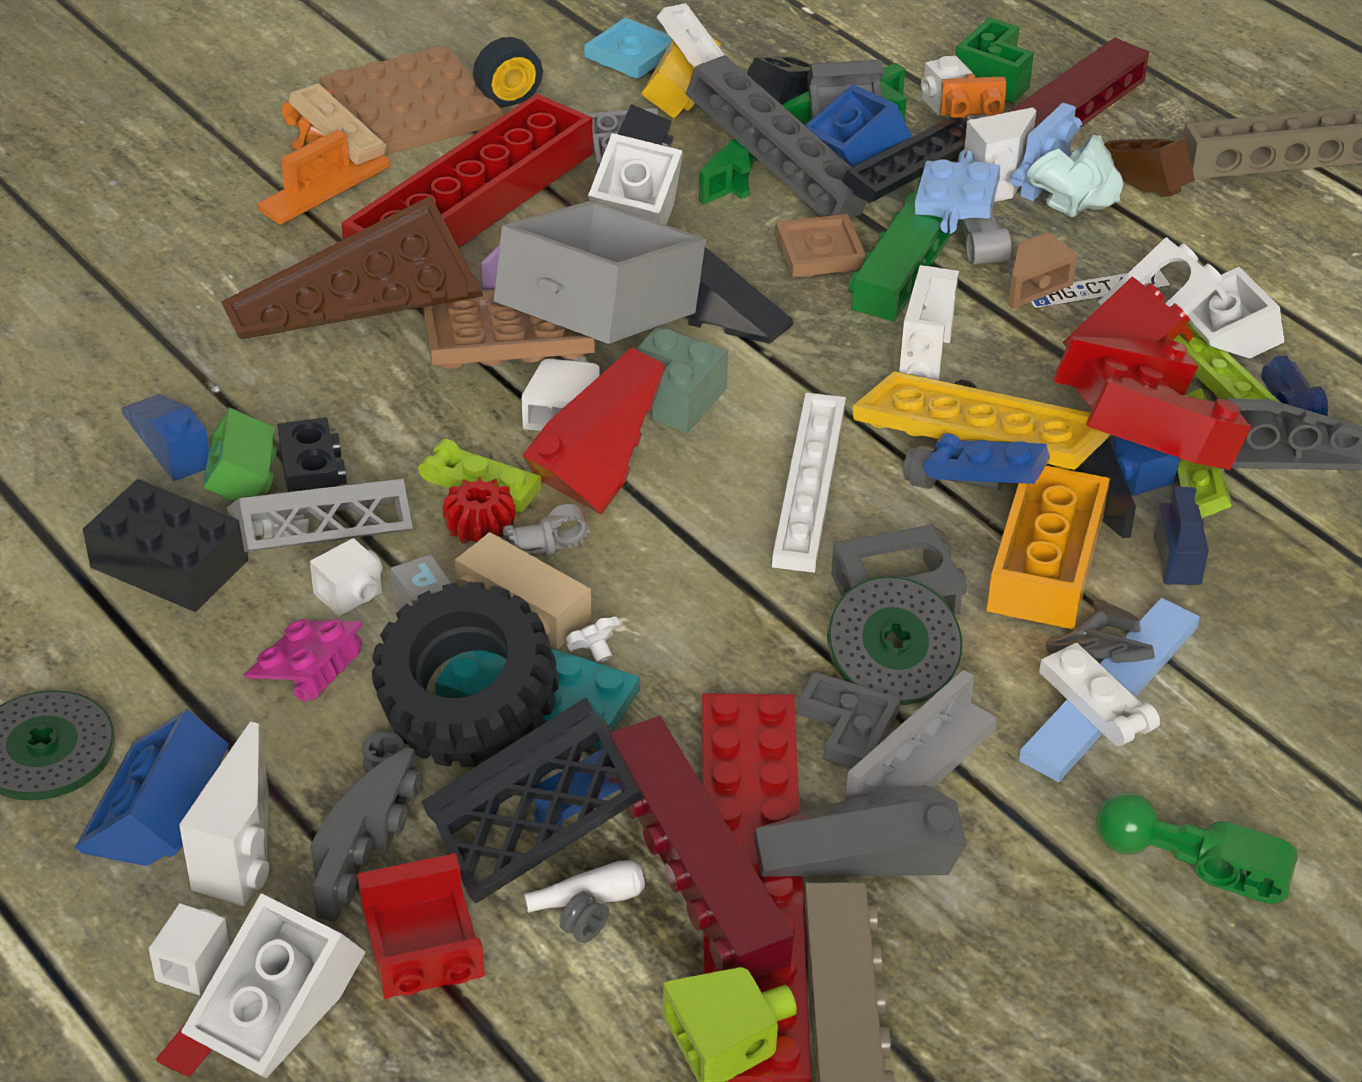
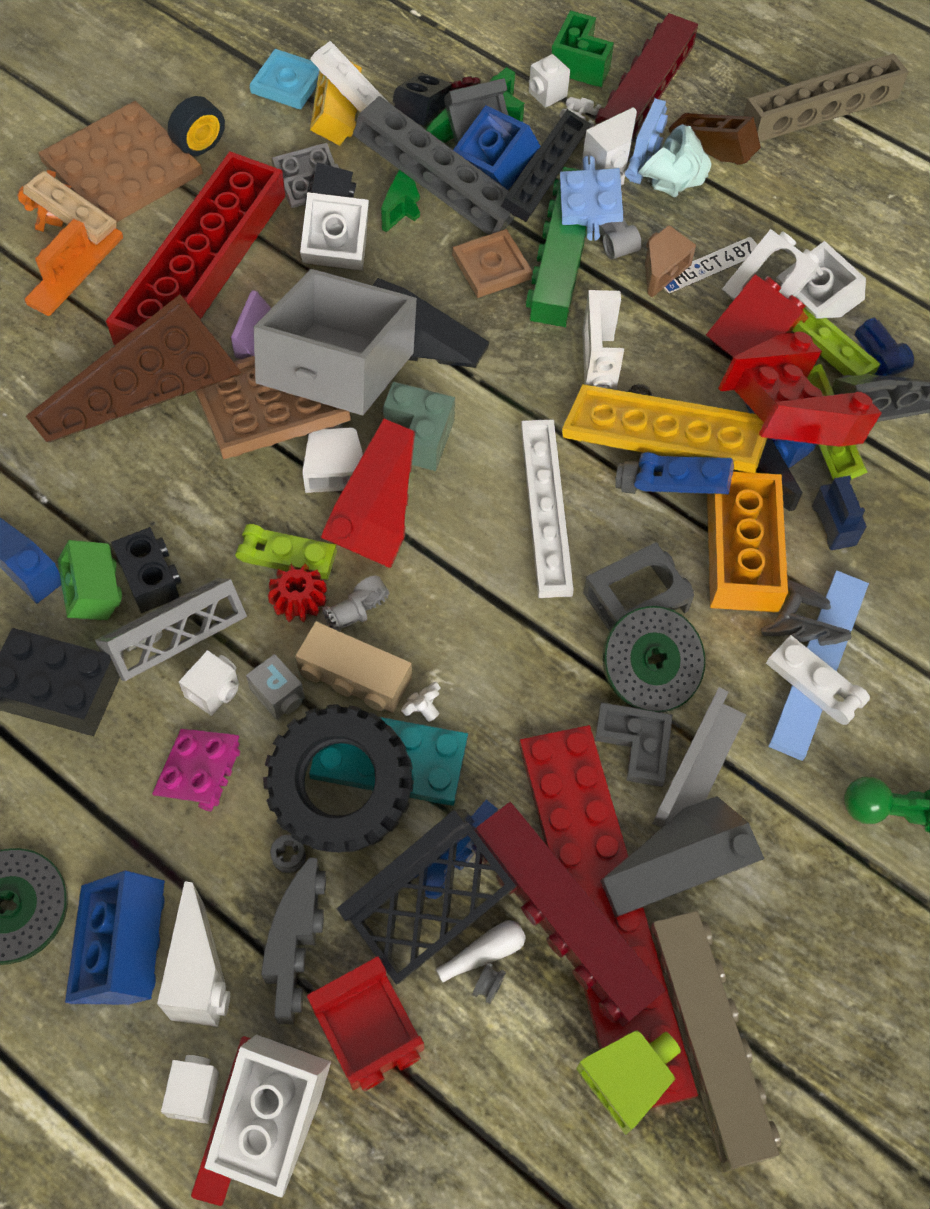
camera: 15 degrees left, 20 degrees up
orange hips [939,74,1006,118] -> none

